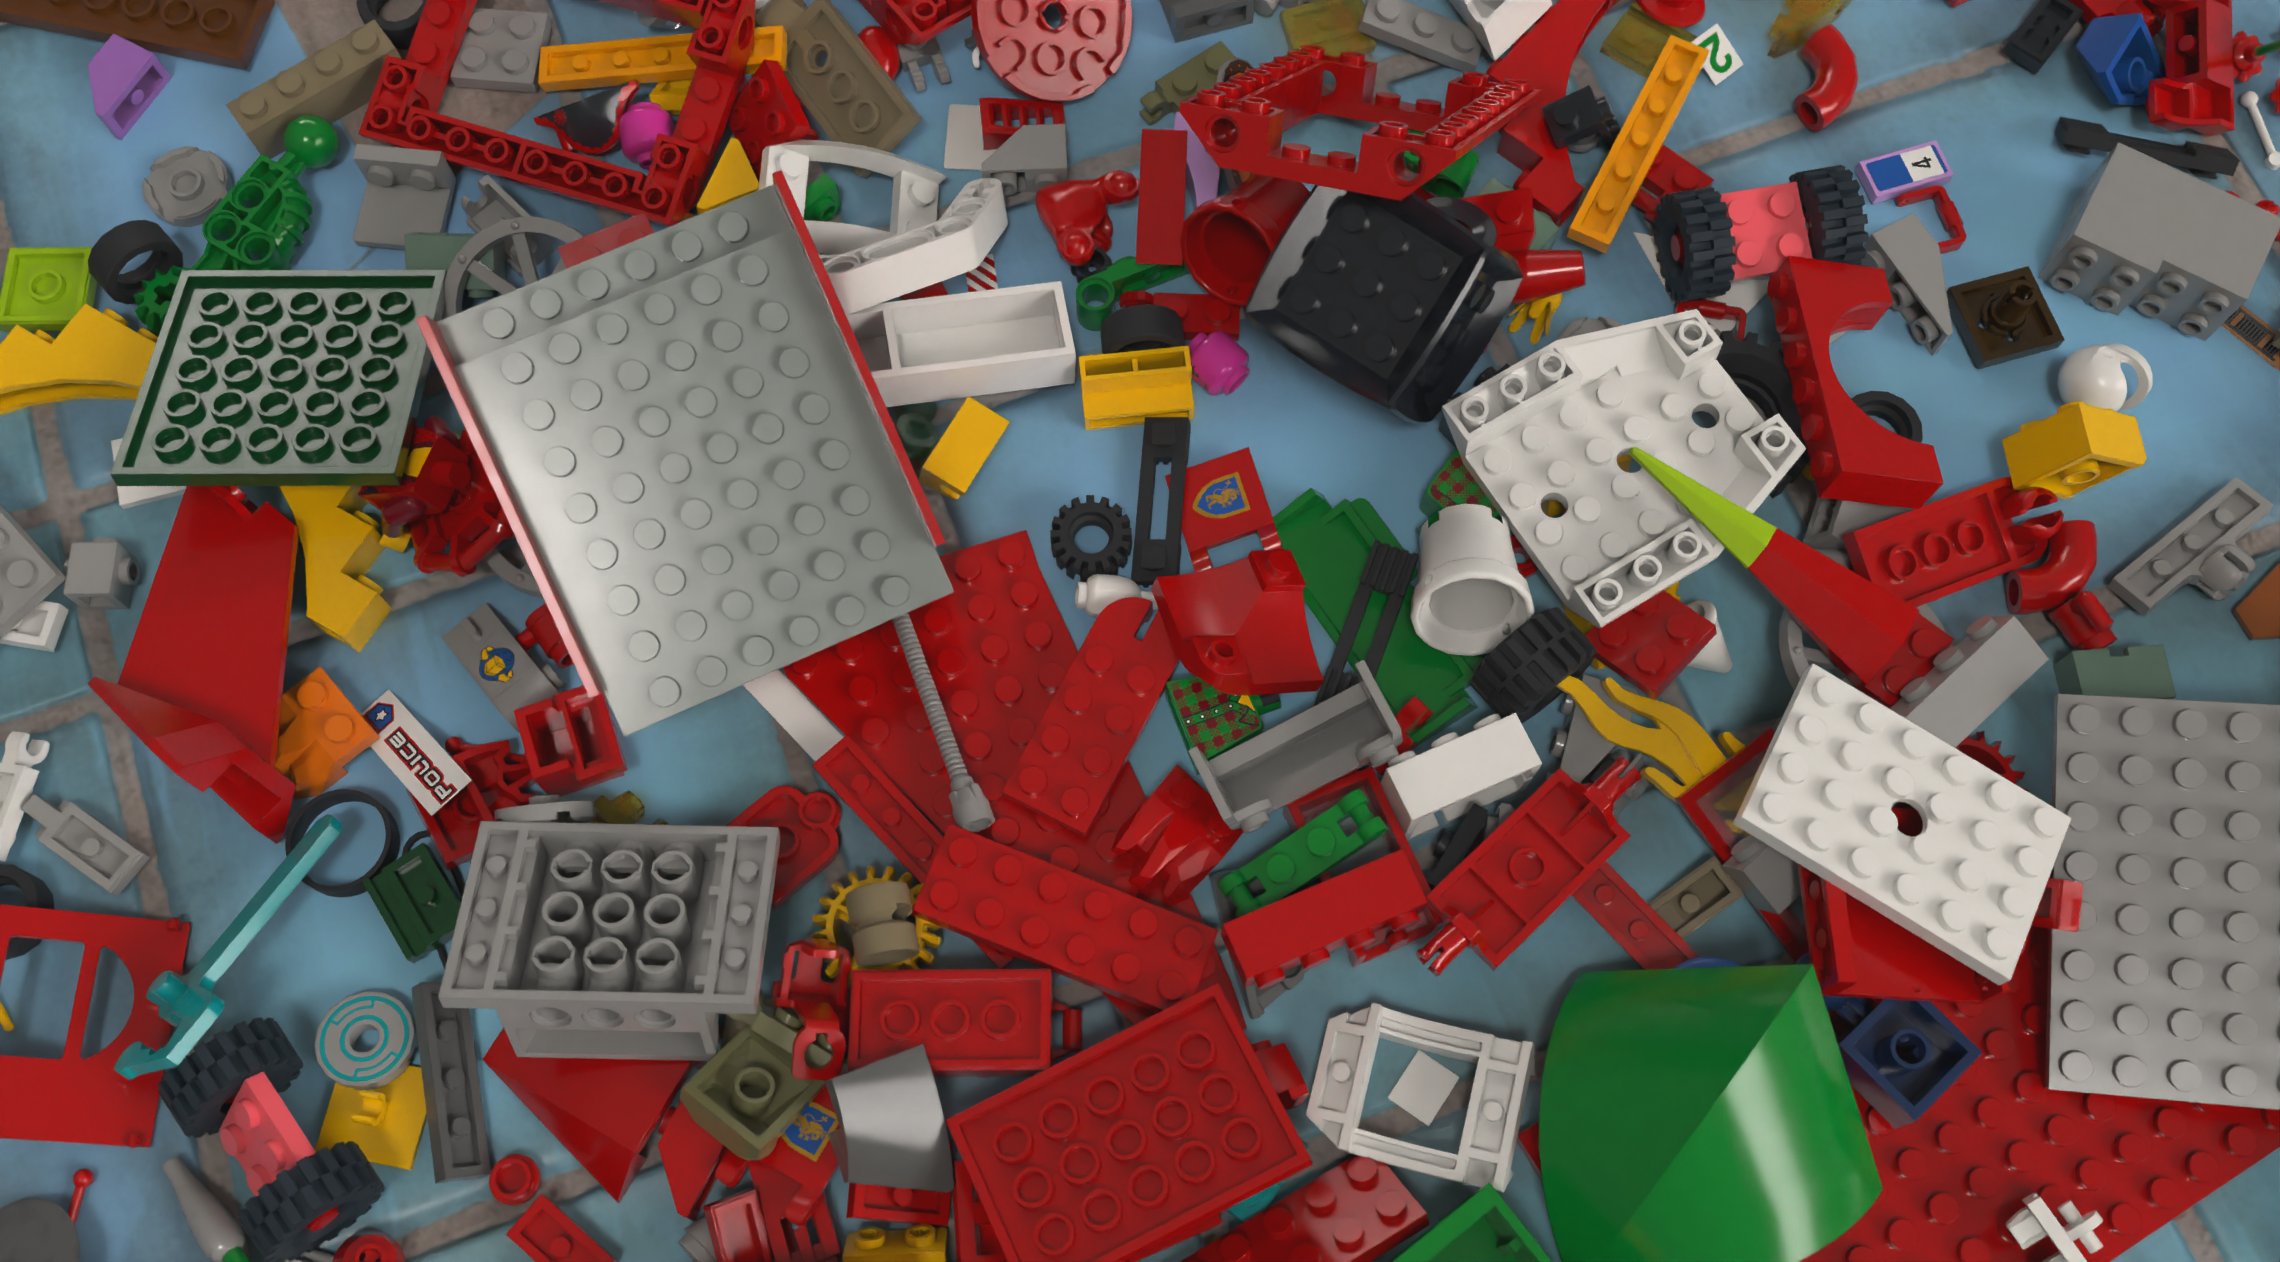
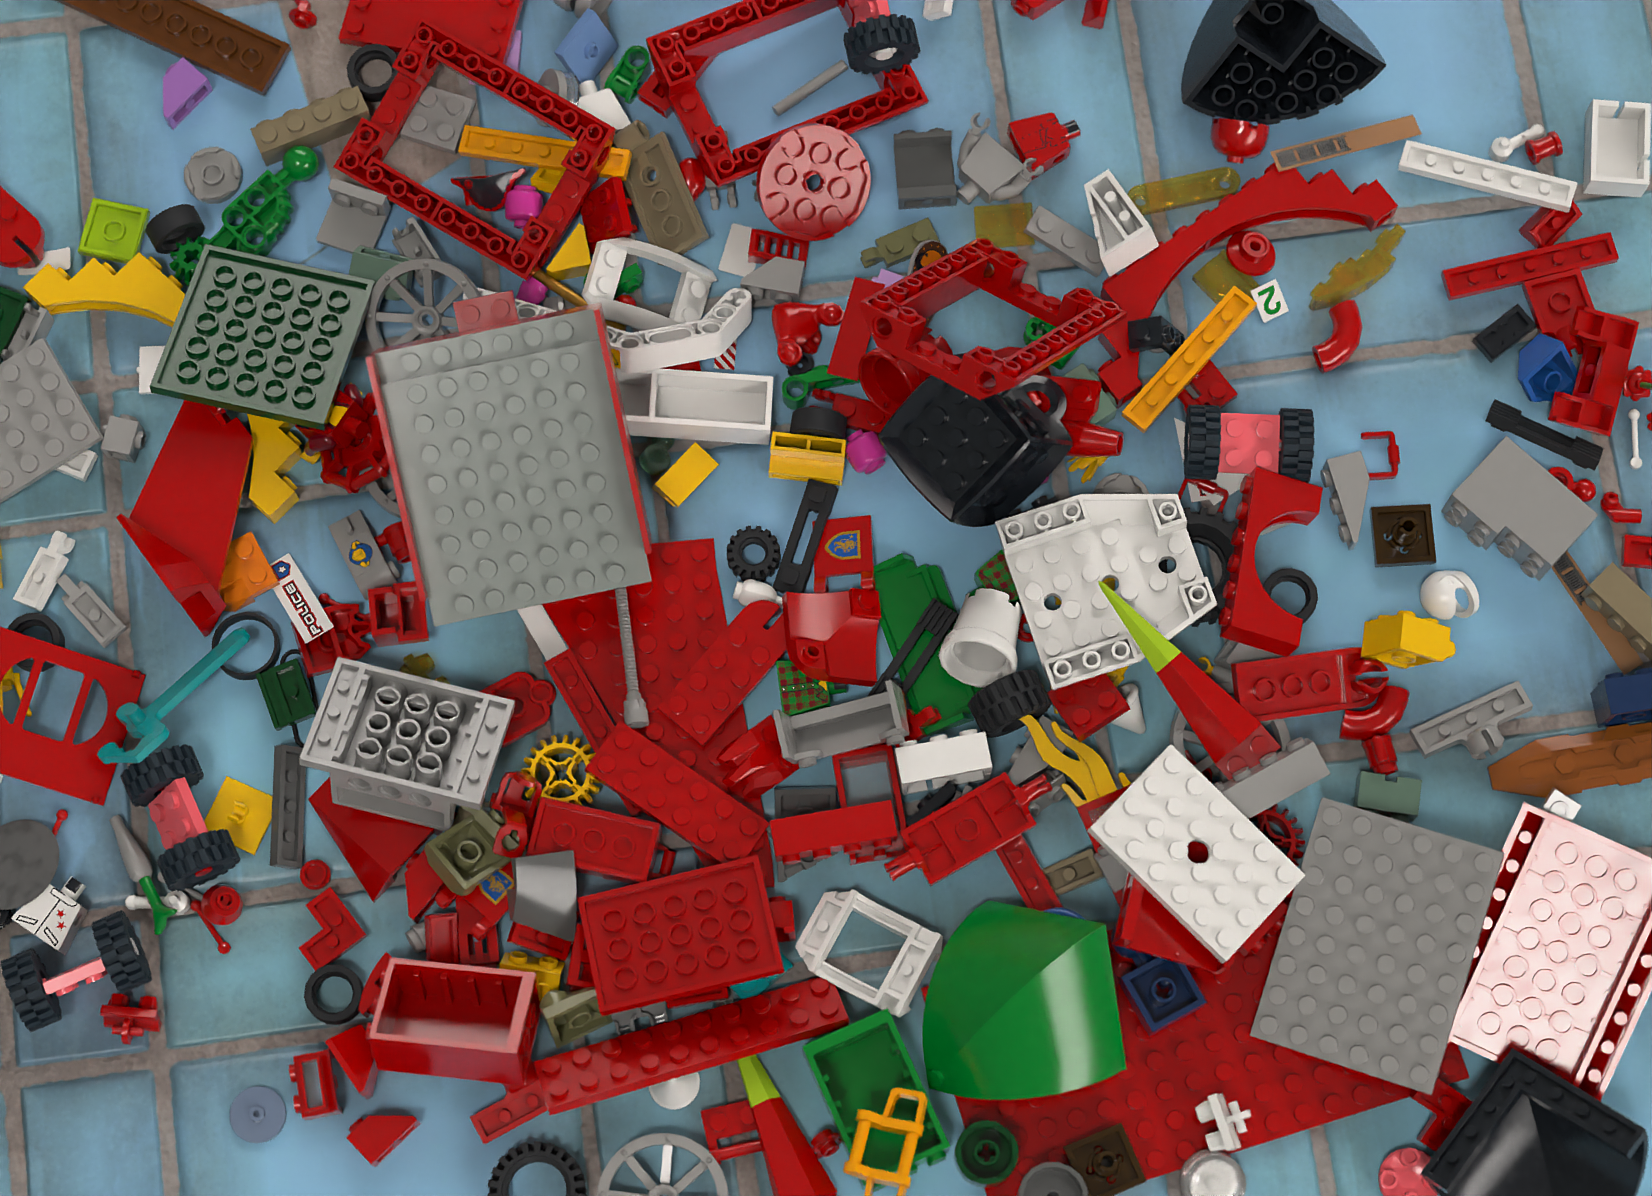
camera: 15 degrees right, 5 degrees up
light grey tile [314,991,418,1090] -> none
light grey plate [494,795,596,823] -> none
dark tan wheel [845,881,920,967] -> none
green plate [1217,789,1388,918] -> none
white sticker [1388,1050,1460,1126] -> none
tile [1855,140,1954,204] -> none
red slope [2031,878,2083,932] -> none

